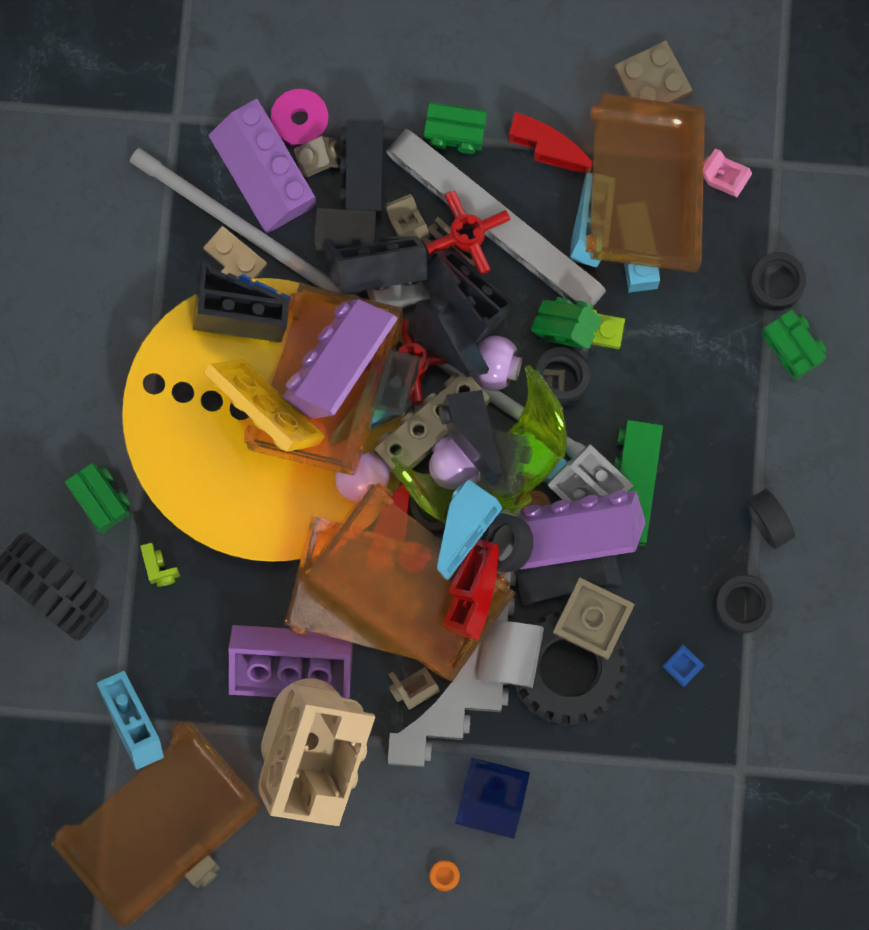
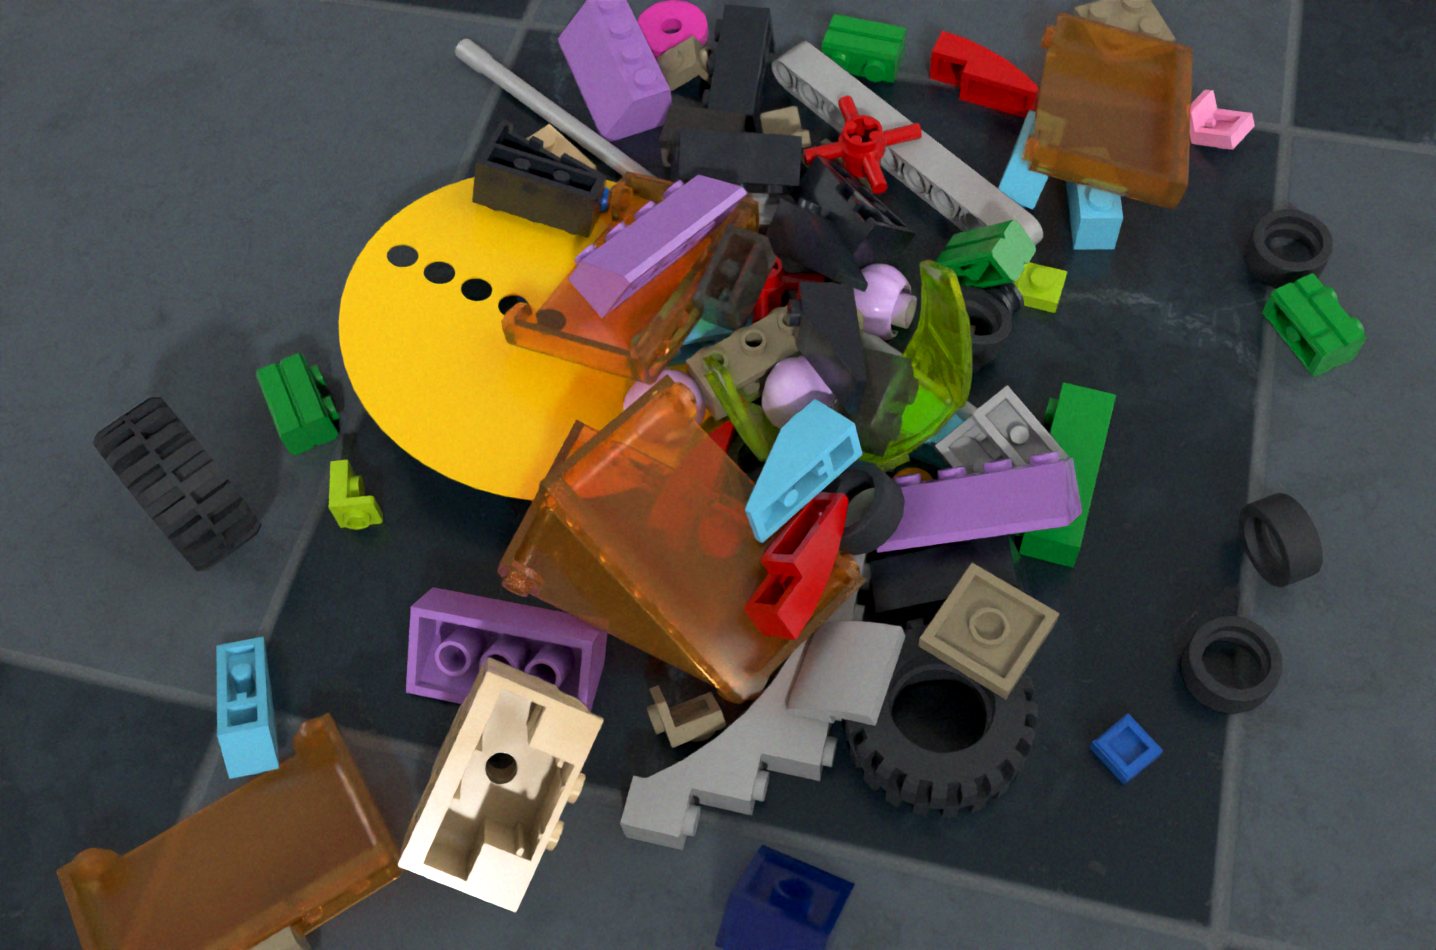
camera: 15 degrees right, 20 degrees down
yellow plate [204,359,325,452] -> none

